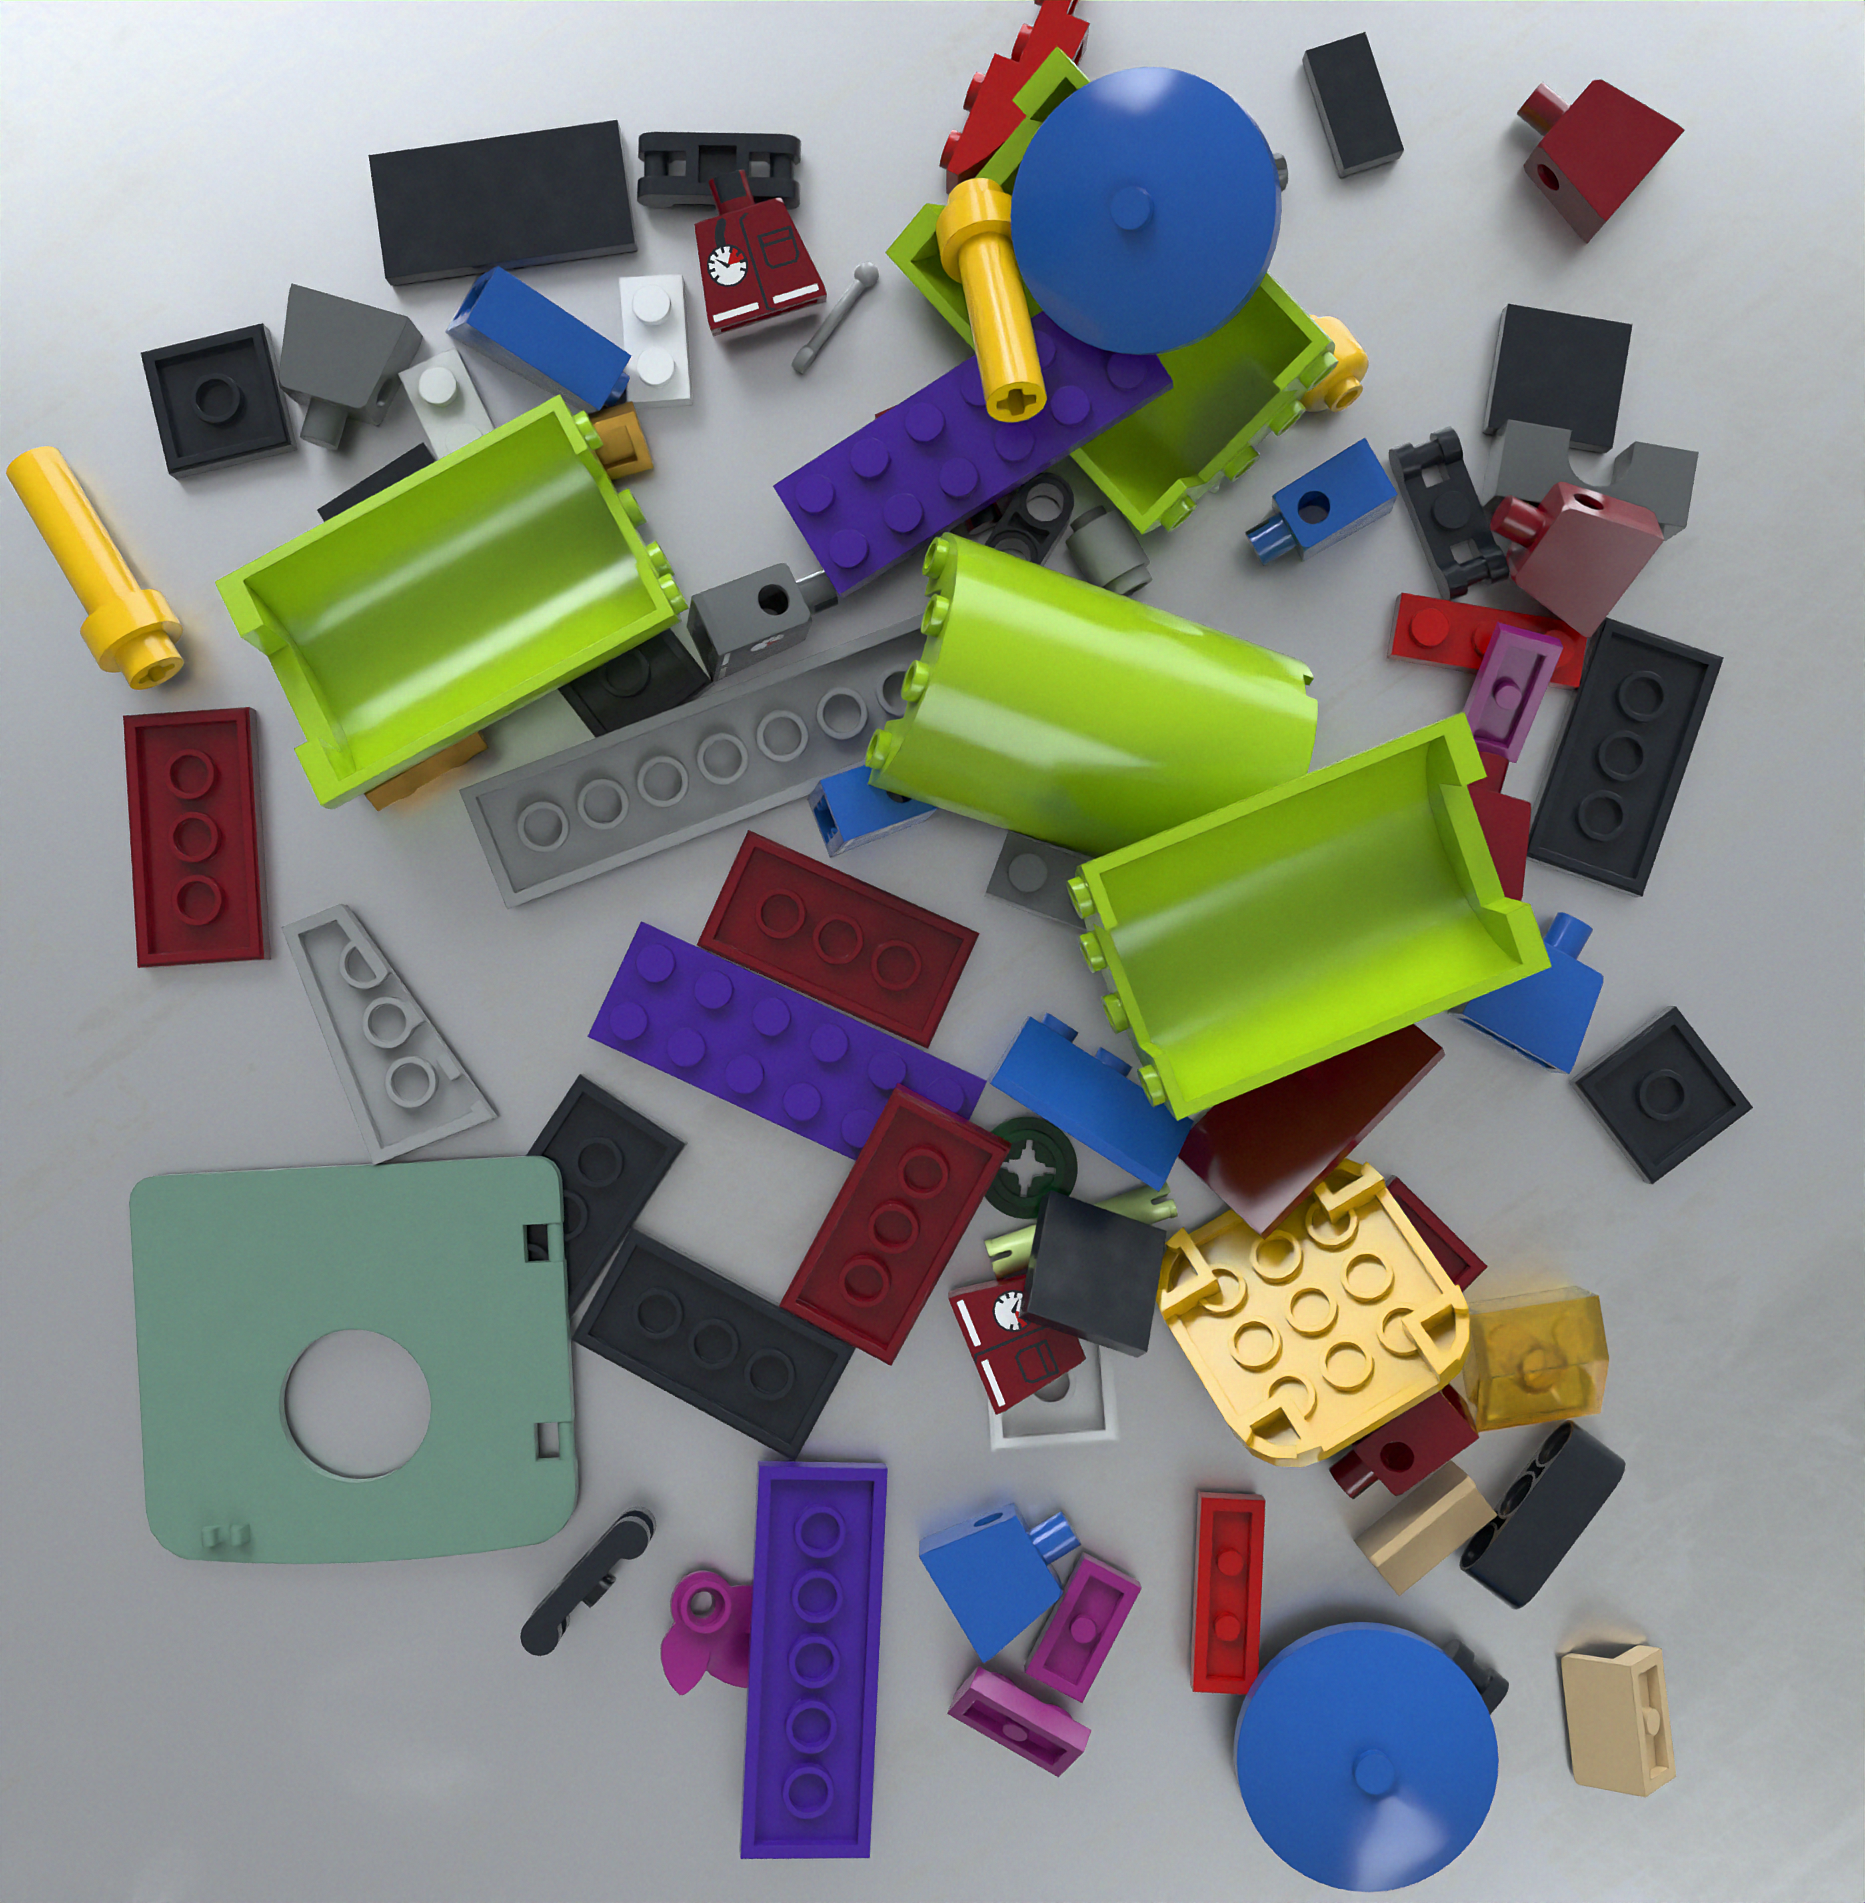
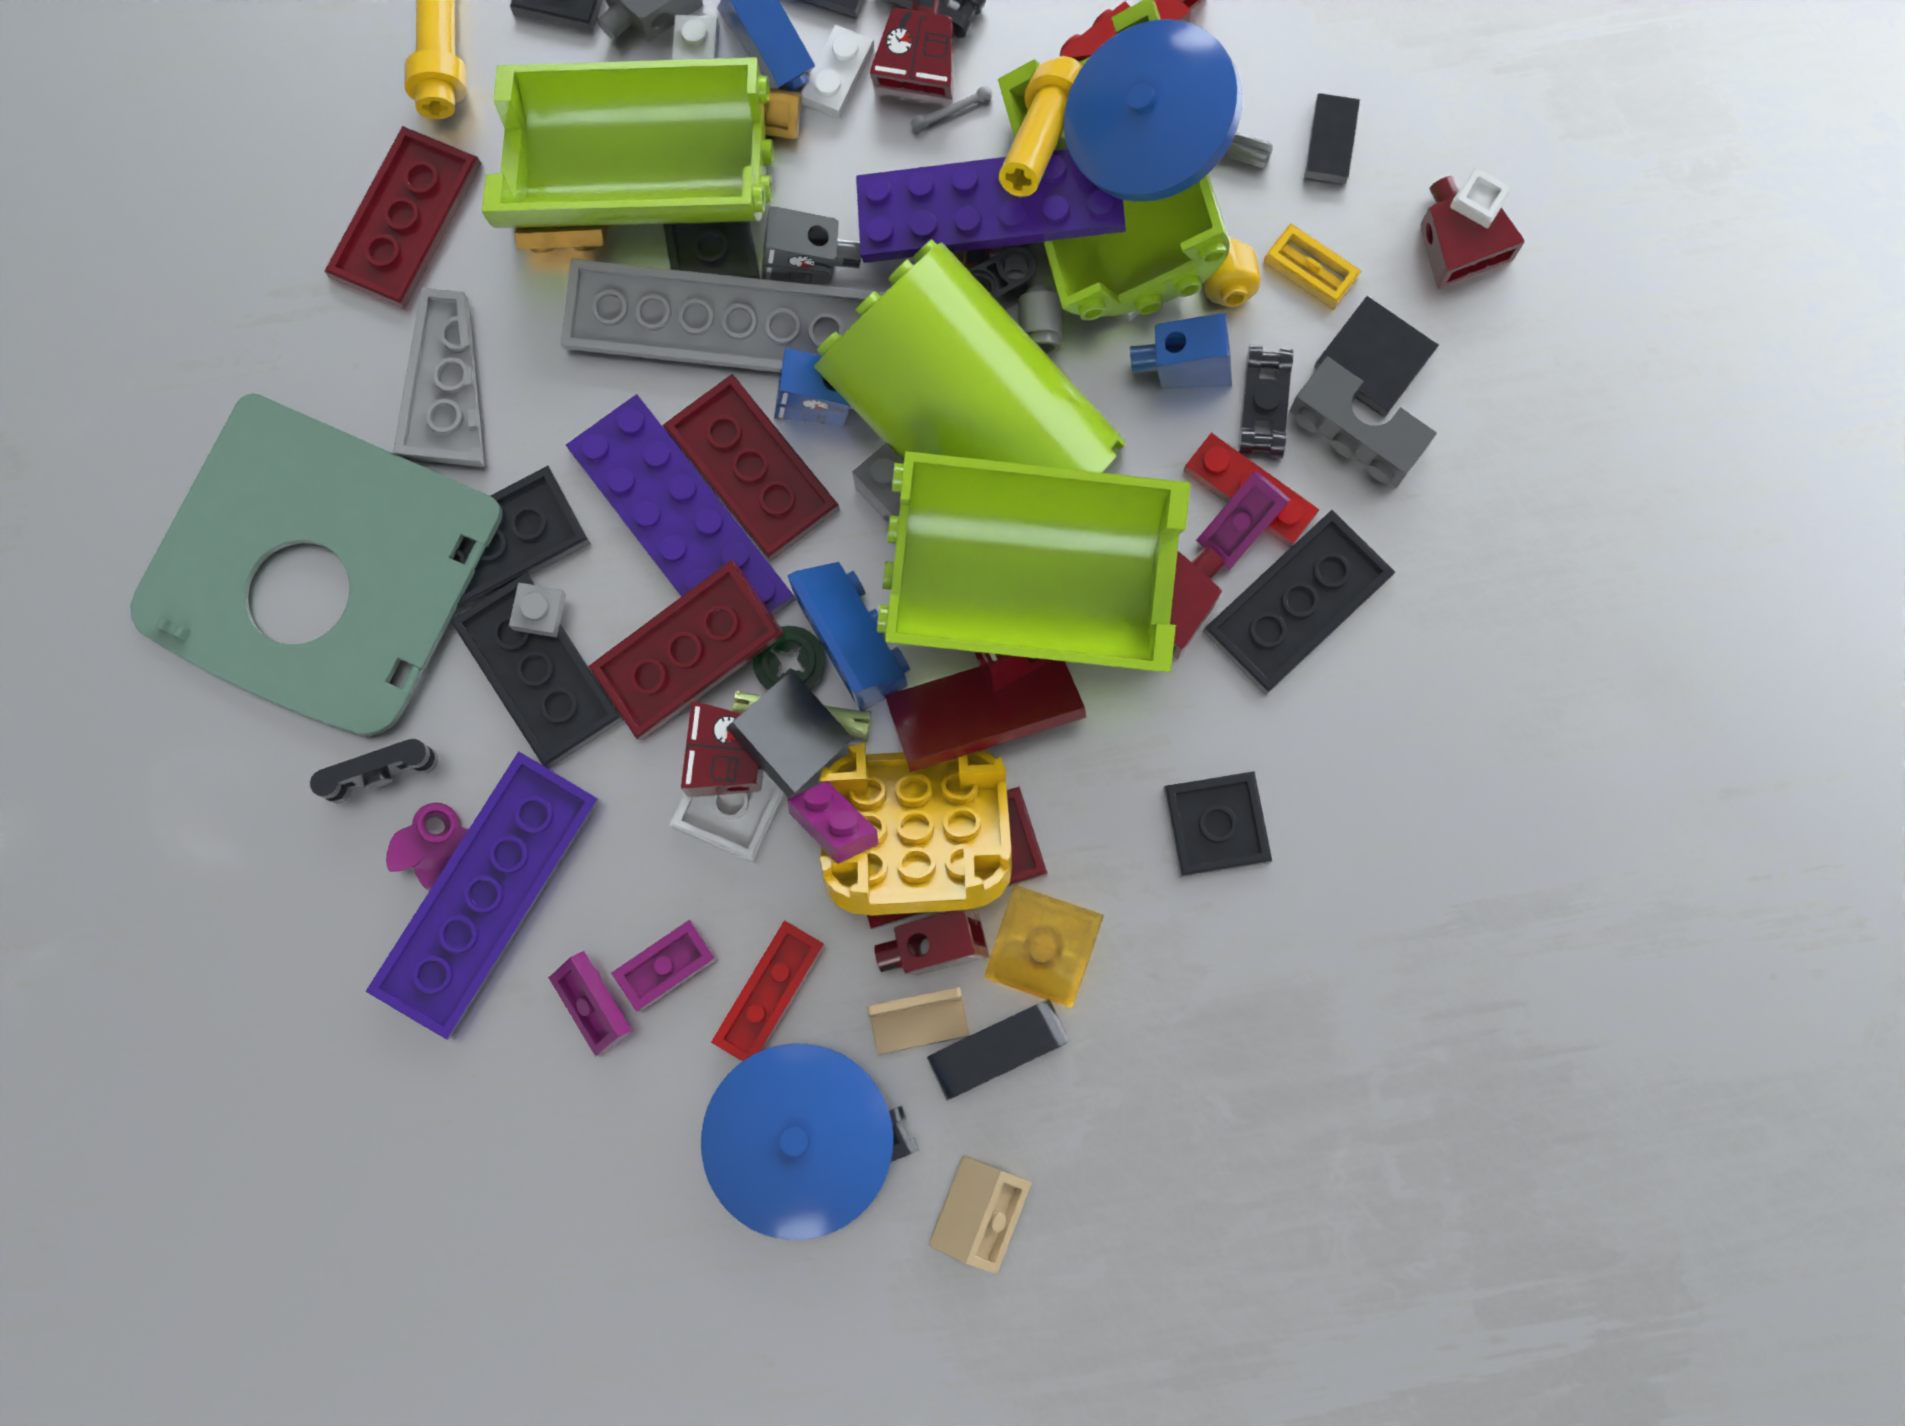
camera: 25 degrees right, 10 degrees down
blue torso [919,1503,1082,1663] -> none
blue torso [1447,912,1604,1074] -> none
dark red torso [1490,482,1665,639] -> none
none -> light grey plate [509,582,566,637]
none -> magenta plate [787,781,878,864]
none -> yellow tile [1263,223,1362,310]
none -> white tile [1450,166,1513,229]

